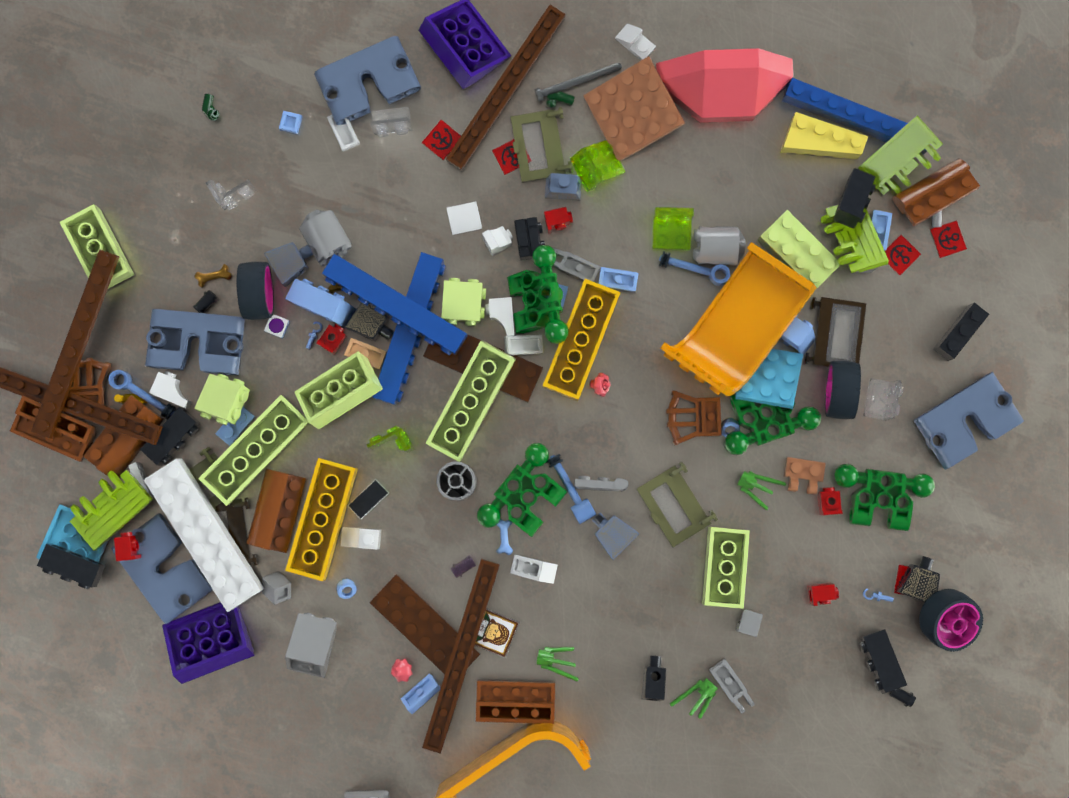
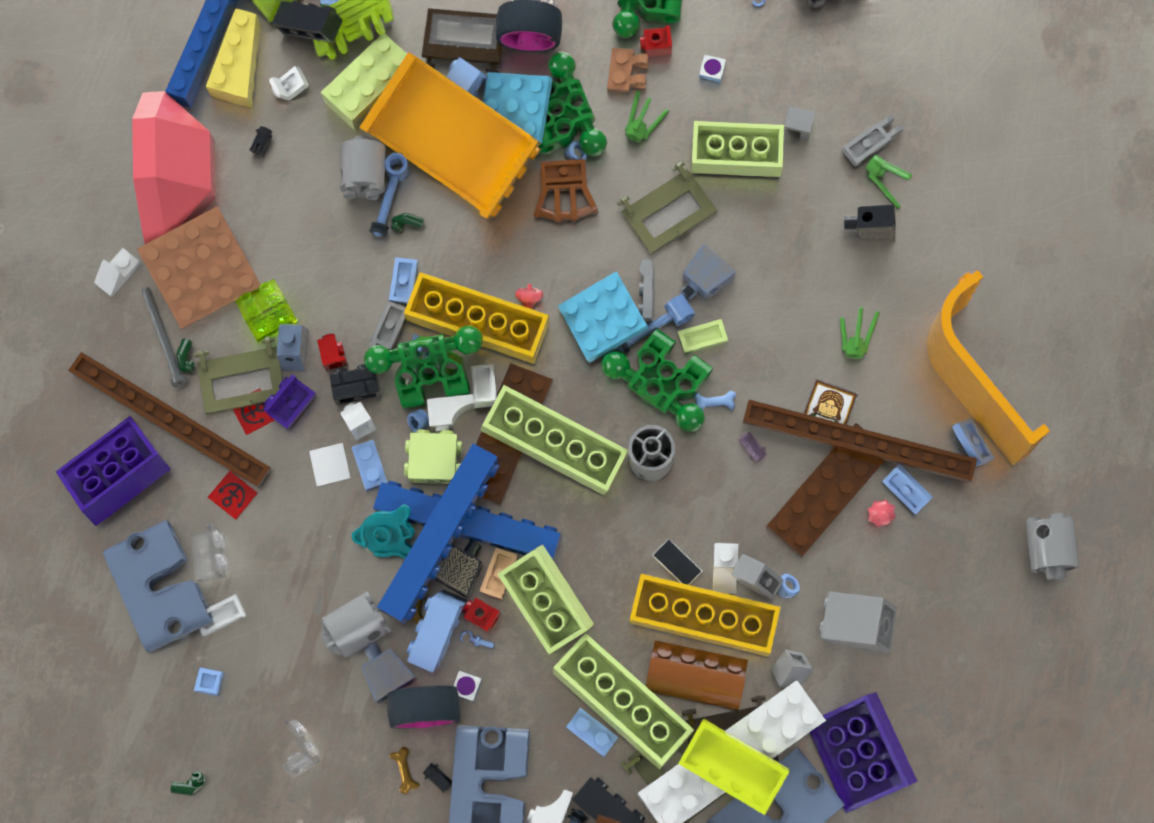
camera: 85 degrees left, 10 degrees down
yellowish green brick [194,373,250,425] -> none
clear neon green bracket [366,426,415,453] -> none
dark orange brick [476,680,555,724] -> none
white arch [510,554,558,584] -> none
clear neon green bracket [653,207,694,250] -> none
red brick [808,583,839,606] -> none
none -> black pin [249,126,273,156]
none -> dark purple bracket [264,374,316,430]
none -> white bracket [269,66,309,101]
none -> teal tile [351,504,415,559]
none -> light blue plate [352,440,388,492]
none -> dark green arm [390,212,424,232]
none -> medium blue bush [407,409,429,432]
none -> medium azure plate [558,271,649,363]
none -> yellowish green tile [678,319,728,355]
none -> neon yellow slope [678,719,789,815]
none -> tile [699,55,726,82]
none -> light grey brick [731,554,784,601]
none -> light blue plate [952,418,994,467]

